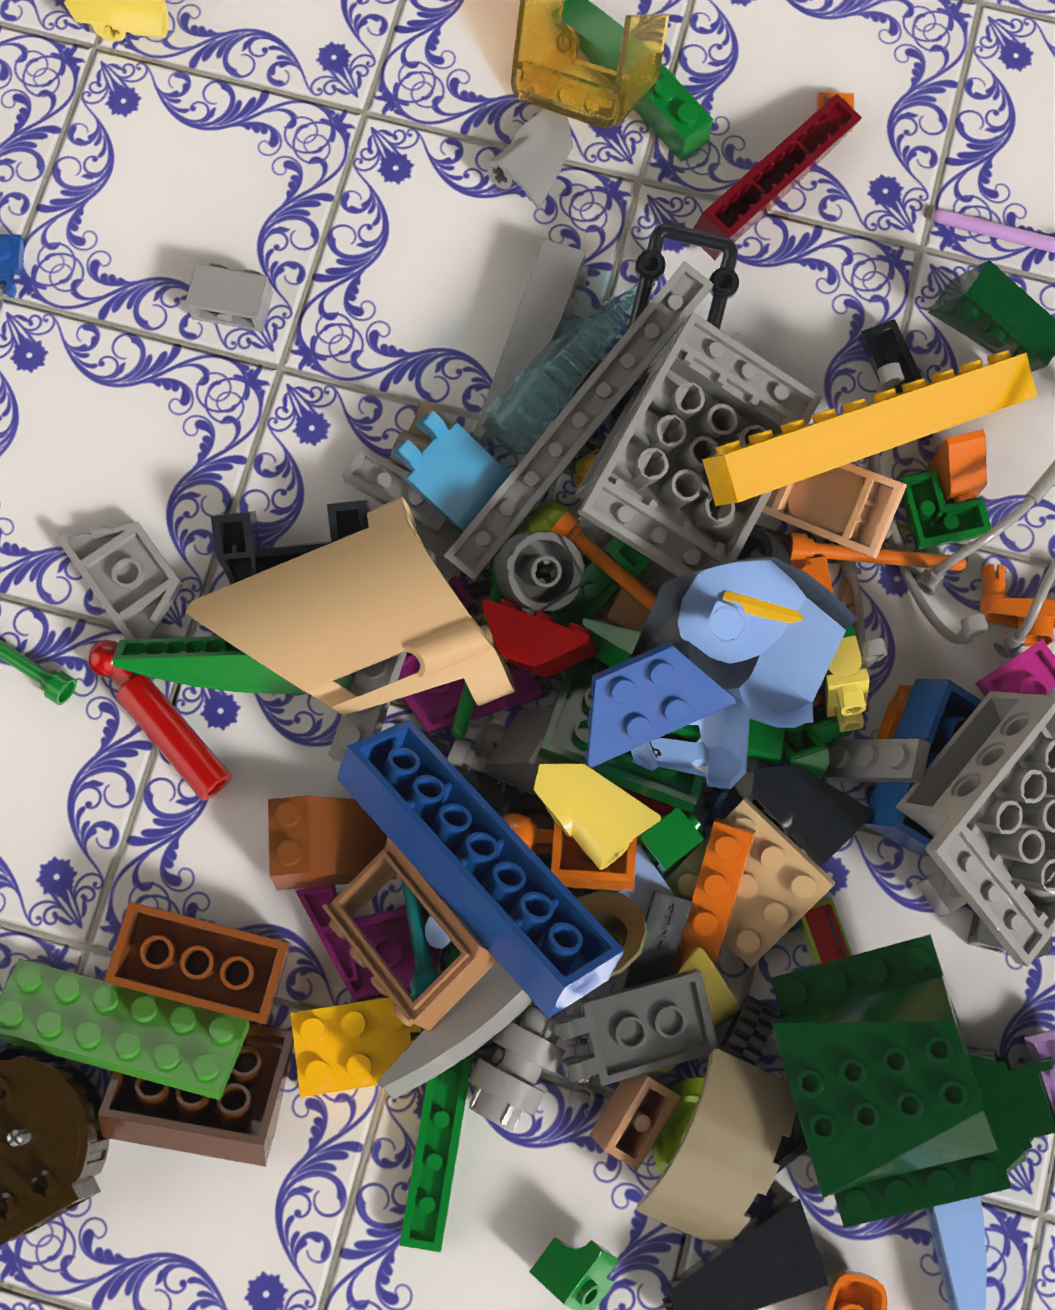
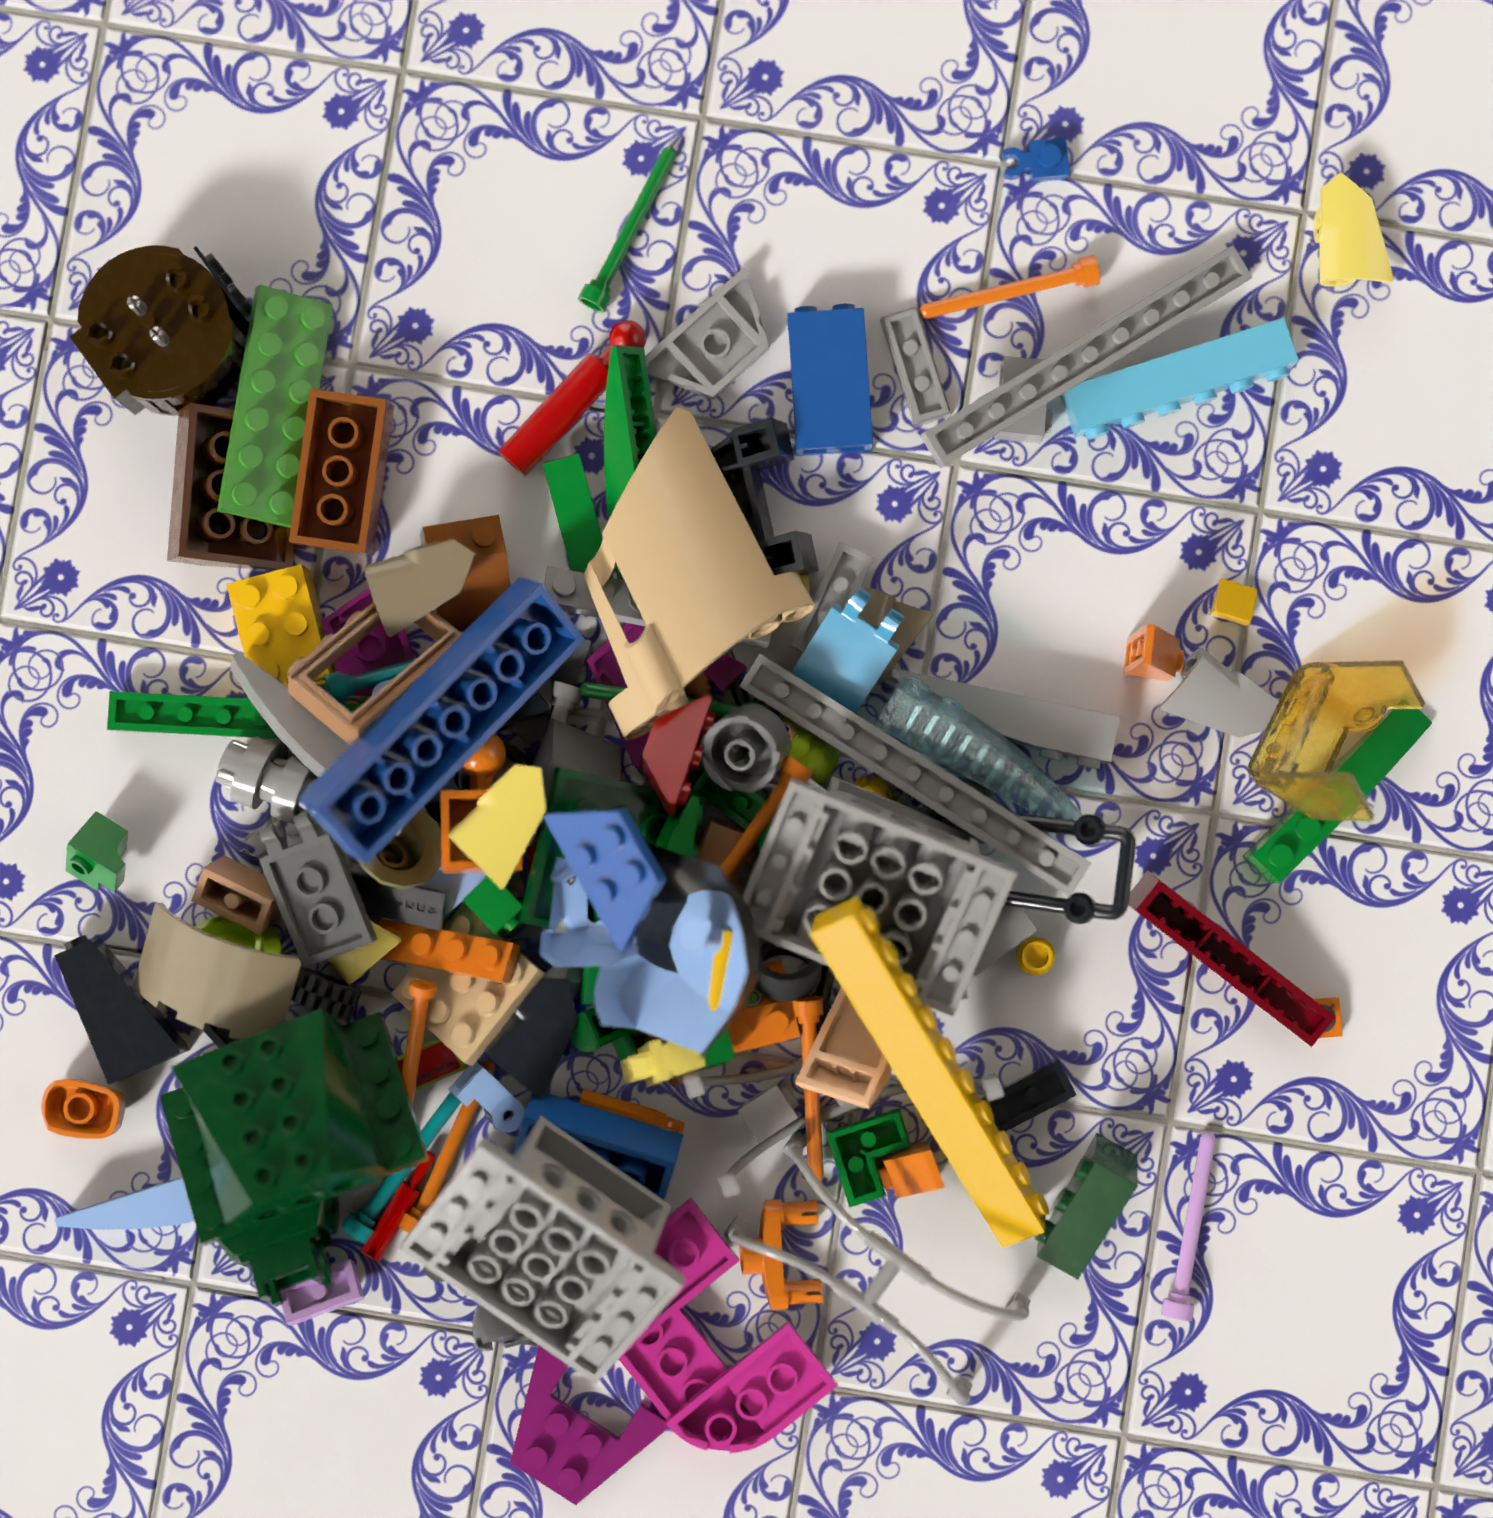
camera: 85 degrees right, 10 degrees up
light grey plate [823,739,930,783] -> none
none -> teal piece [341,1092,461,1244]
none -> red axle [361,1151,436,1261]
none -> dark tan panel [364,539,475,637]
none -> orange piece [399,1060,495,1233]
none -> orange bar [402,980,437,1107]
none -> light blue leg [448,1062,525,1133]
none -> green slope [542,453,614,617]
none -> light grey brick [737,1082,800,1144]
none -> blue panel [787,303,873,456]
none -> light grey tile [880,306,951,428]
none -> orange piece [919,254,1100,319]
none -> light grey plate [920,245,1253,469]
none -> yellow plate [1016,937,1055,976]
none -> medium azure brick [1061,318,1299,440]
none -> orange slope [1123,624,1184,681]
none -> yellow slope [1209,578,1257,626]

